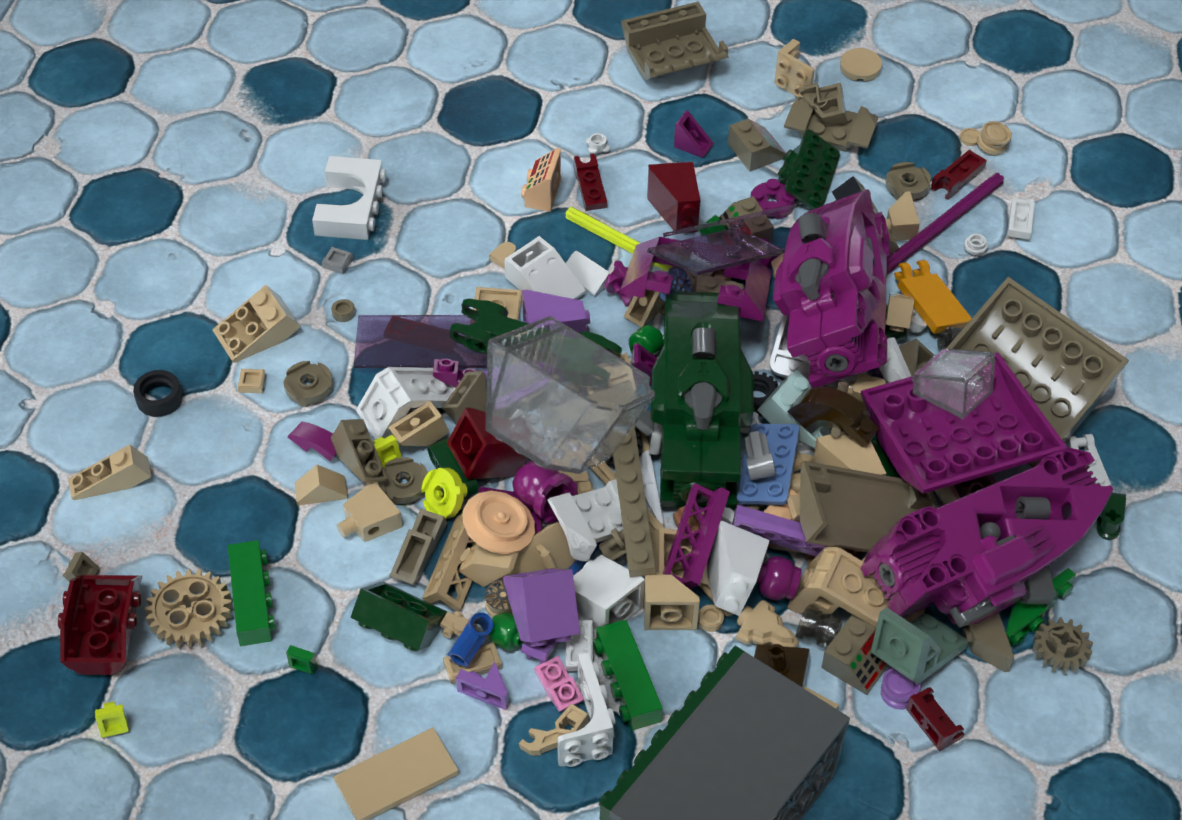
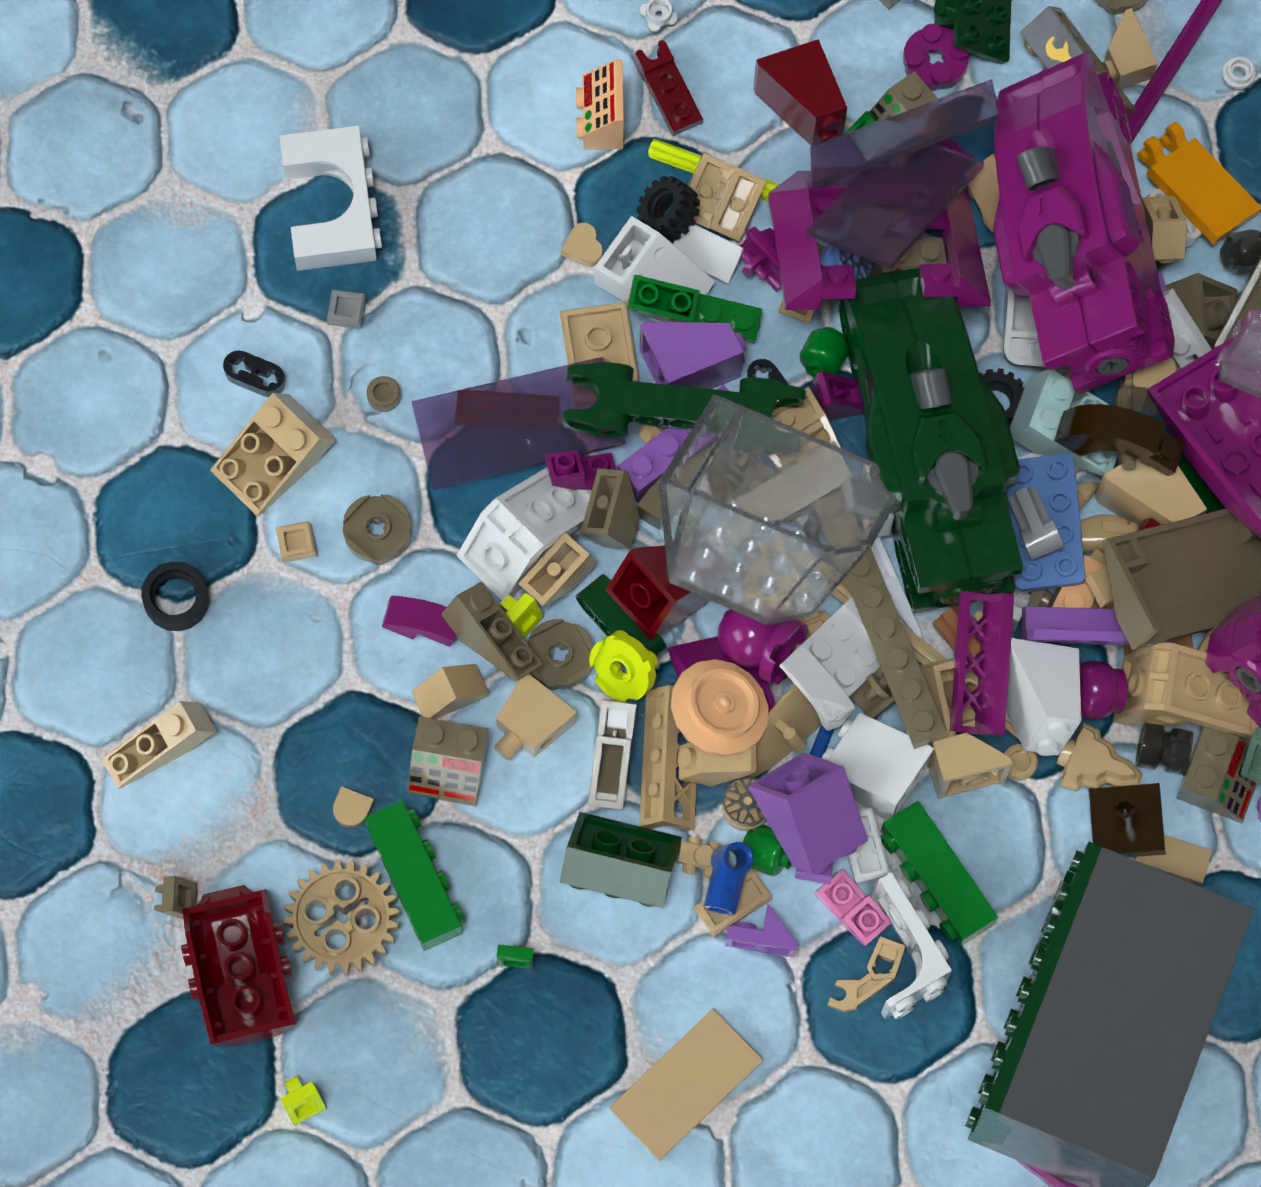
camera: 15 degrees left, 20 degrees up
none -> black beam [223,350,286,397]
none -> tan tile [333,786,374,829]
none -> dark tan slope [407,716,490,806]
none -> green slope [627,274,762,343]
none -> black tyre [637,176,700,241]
none -> tan slope [688,153,767,242]

